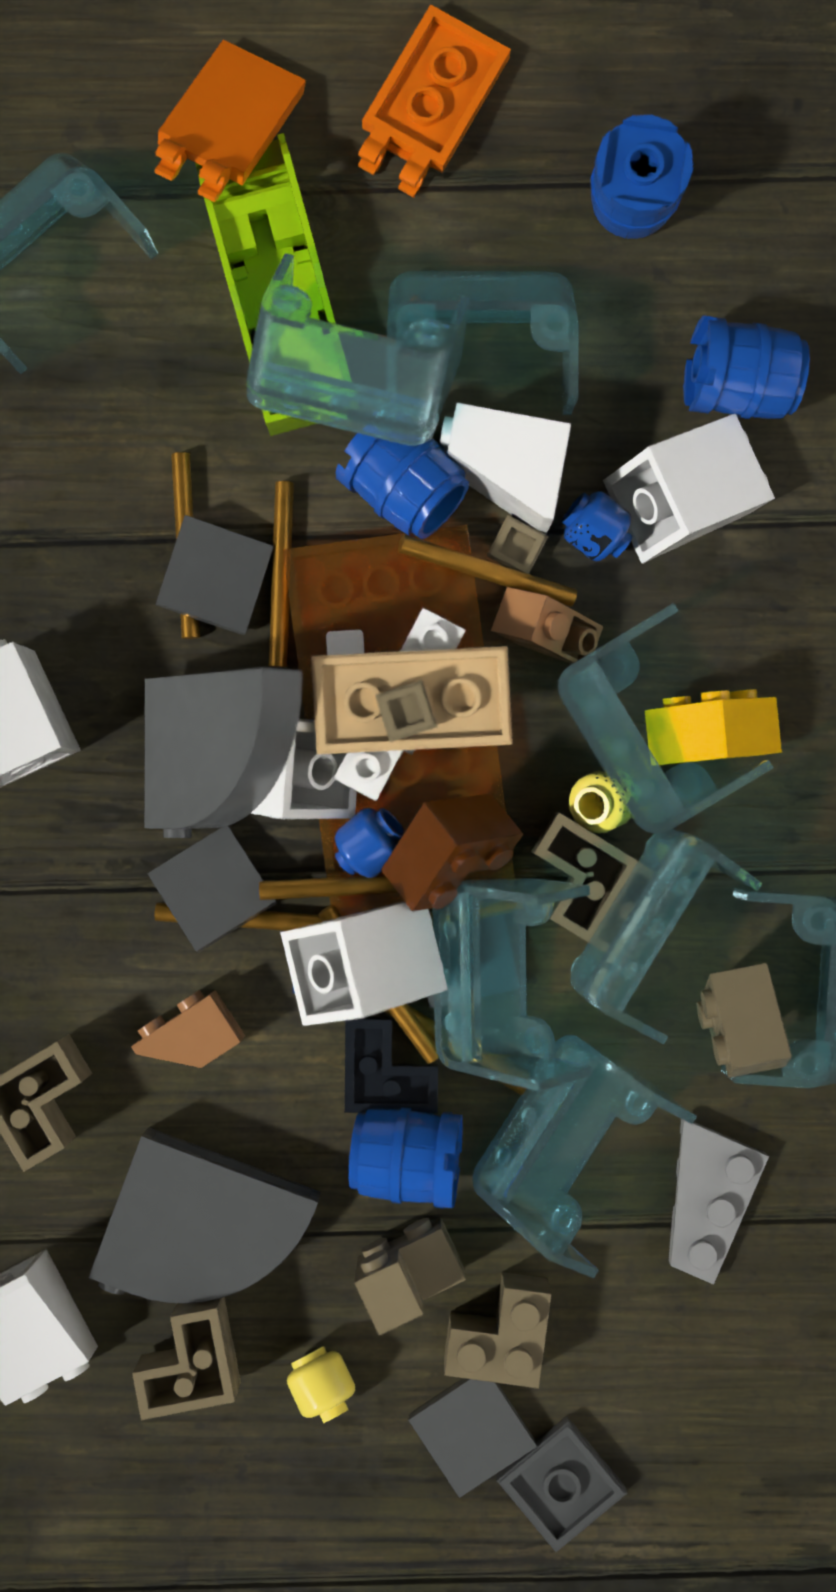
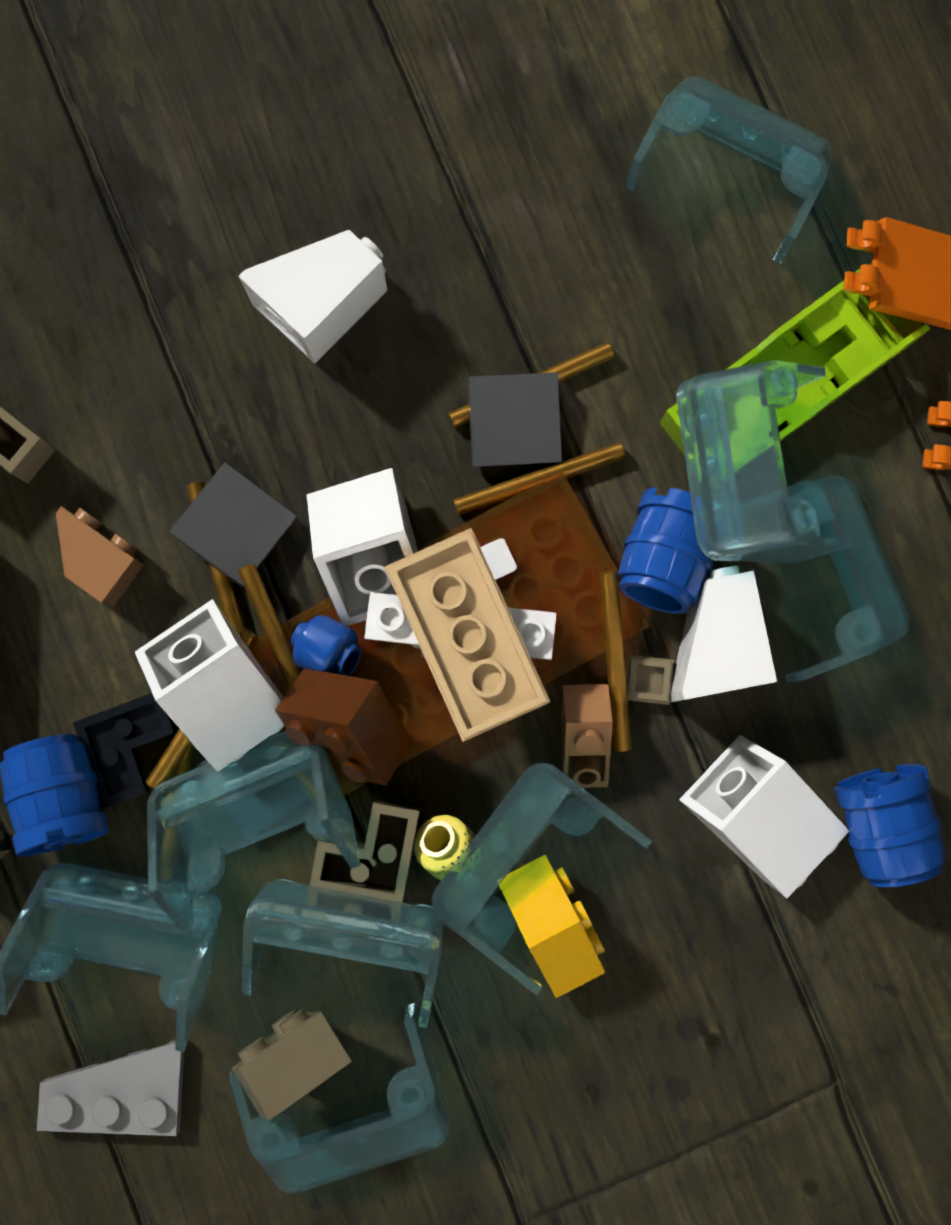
camera: 60 degrees right, 5 degrees down
dark grey brick [144,668,302,838] -> none
dark tan tile [375,680,437,742] -> none
blue head [561,492,633,561] -> none

